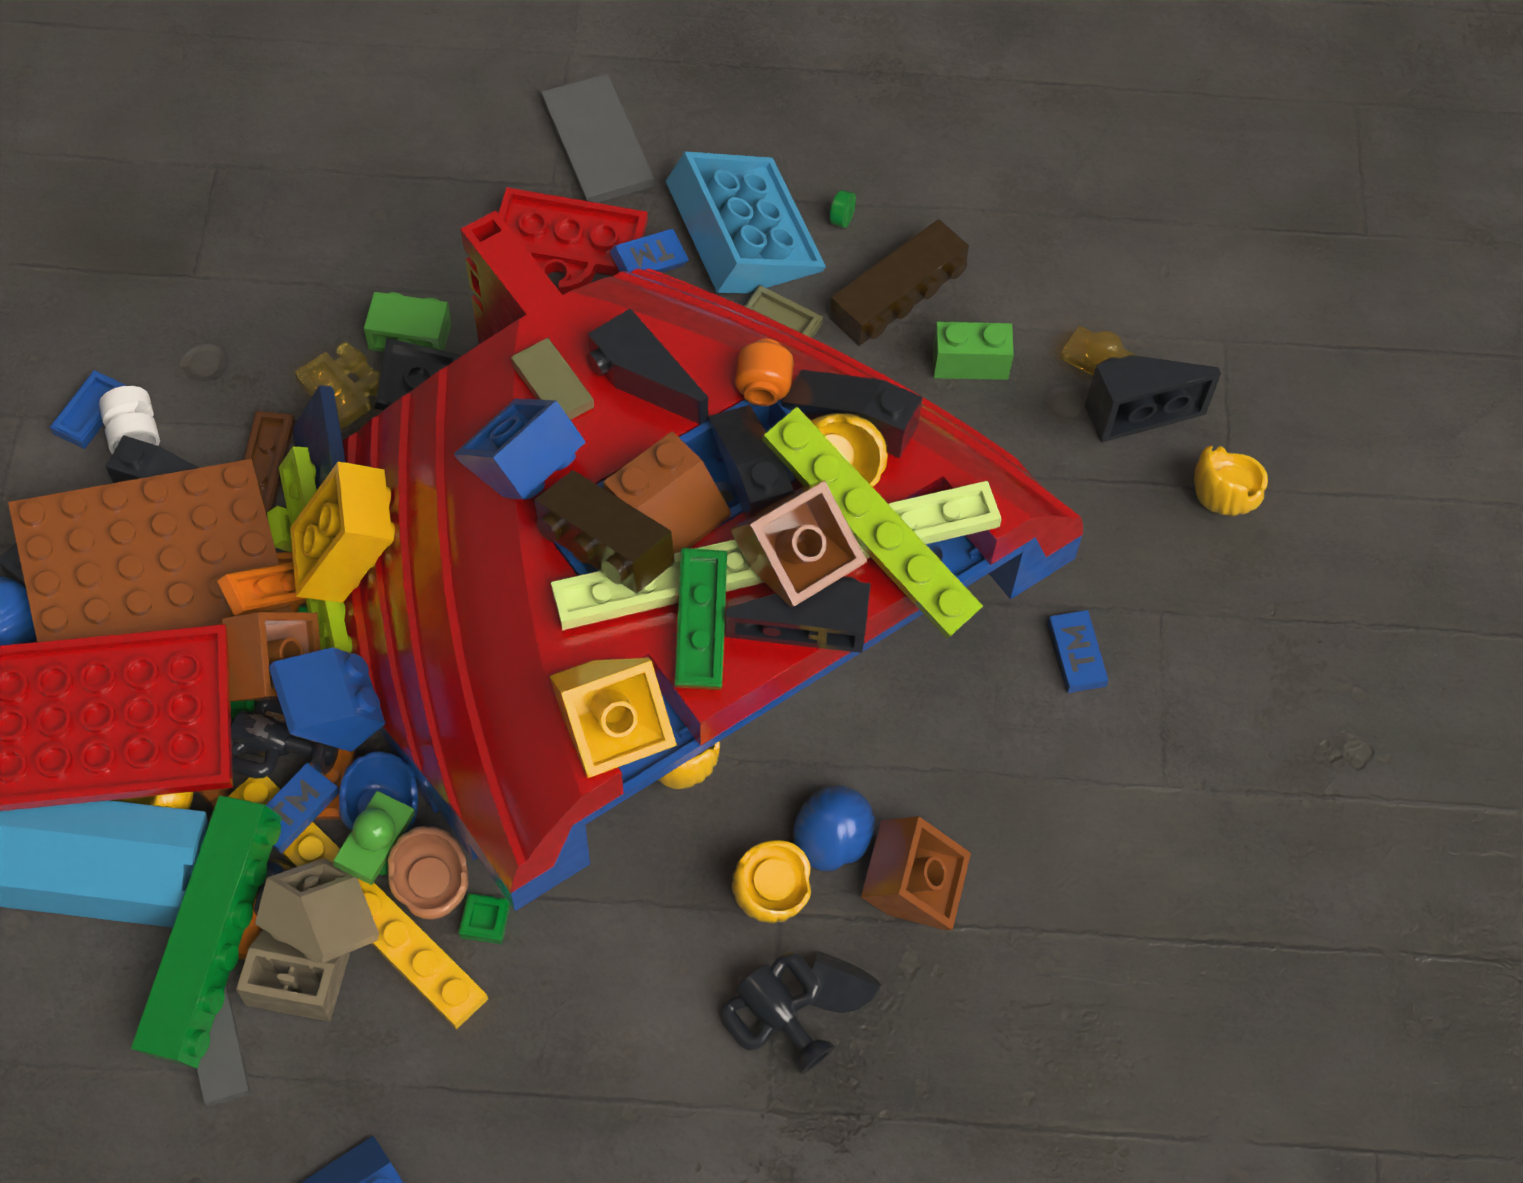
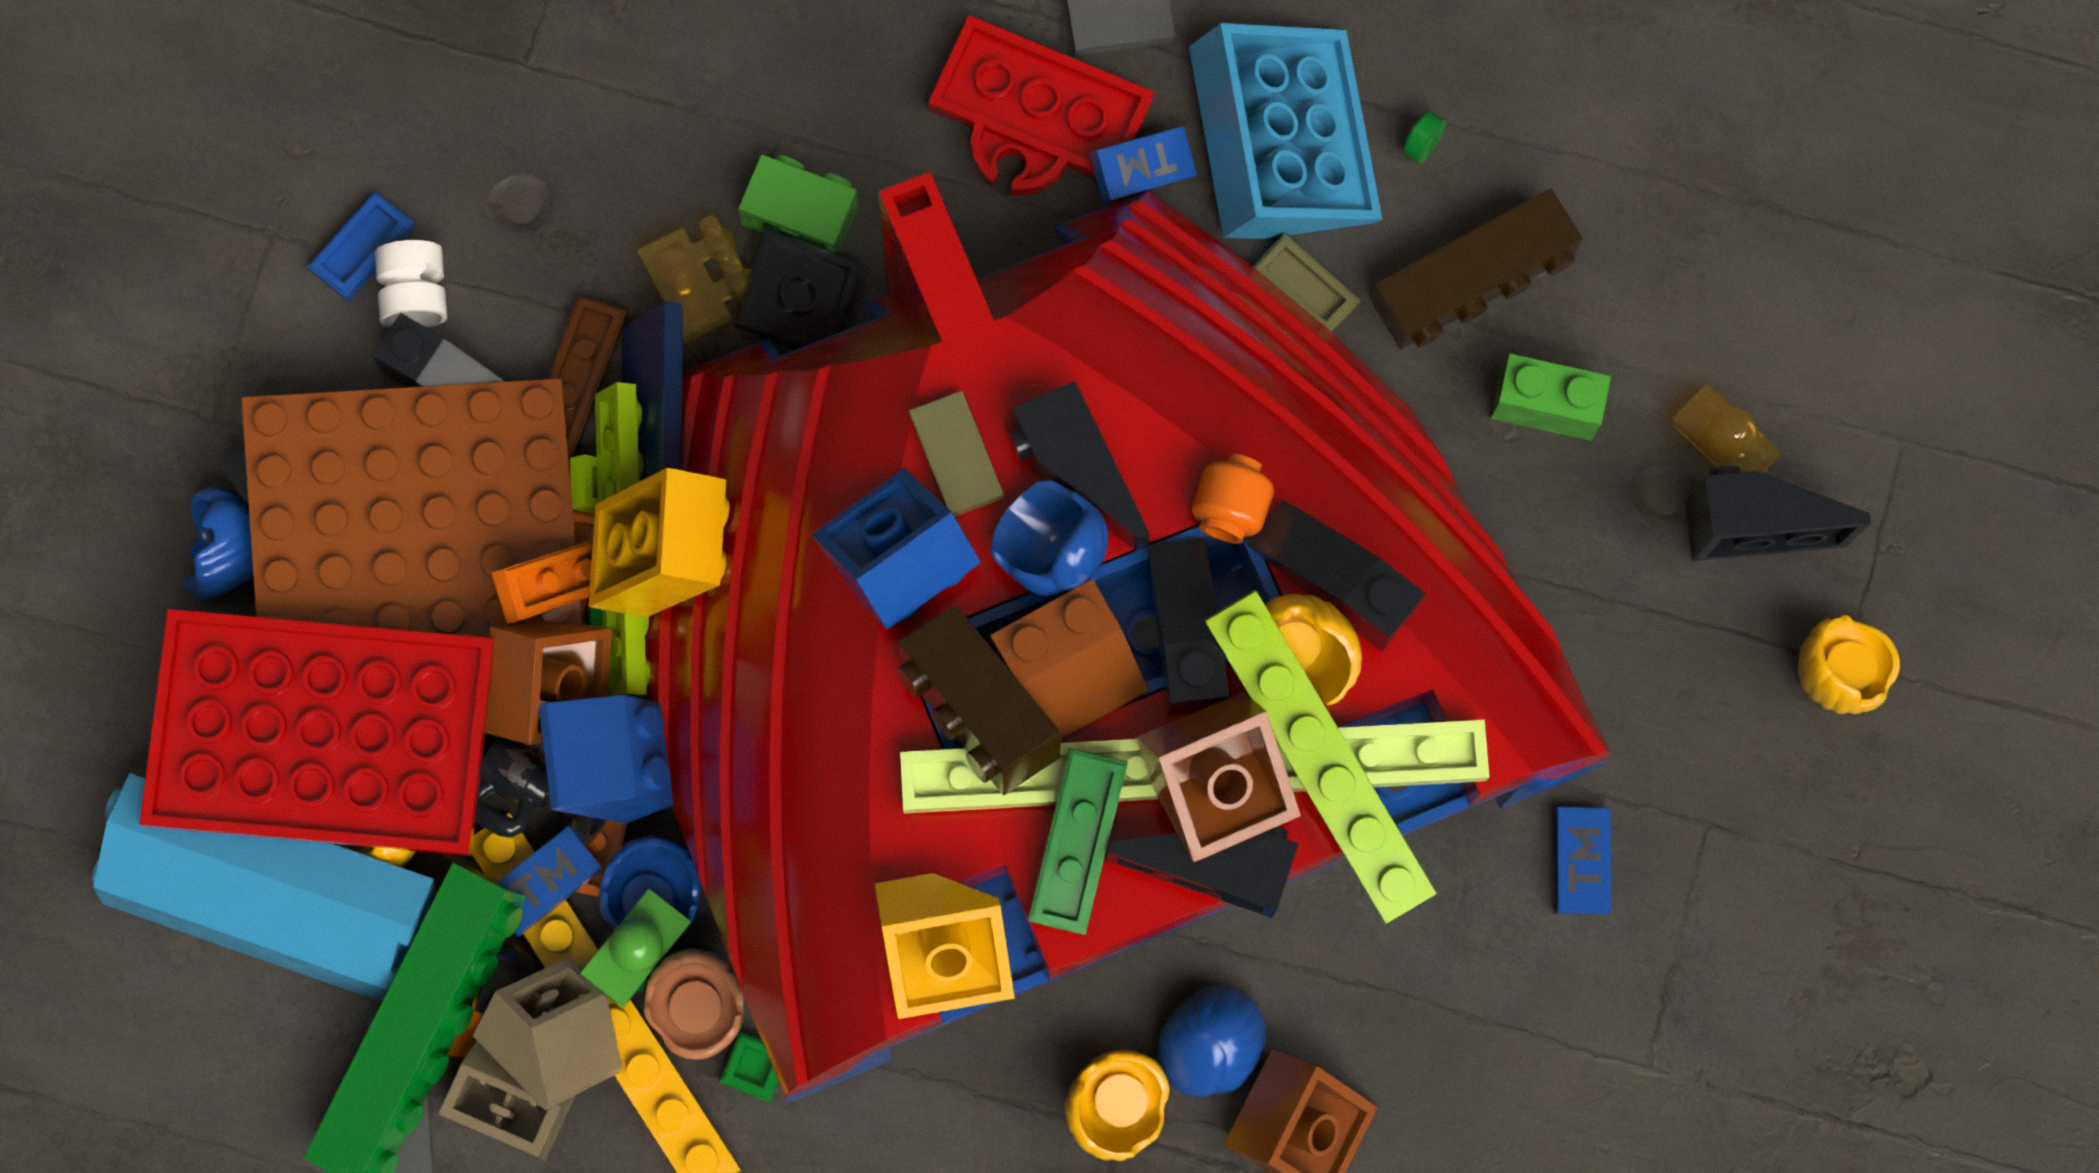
camera: 10 degrees right, 15 degrees up
none -> blue piece [990,479,1108,597]

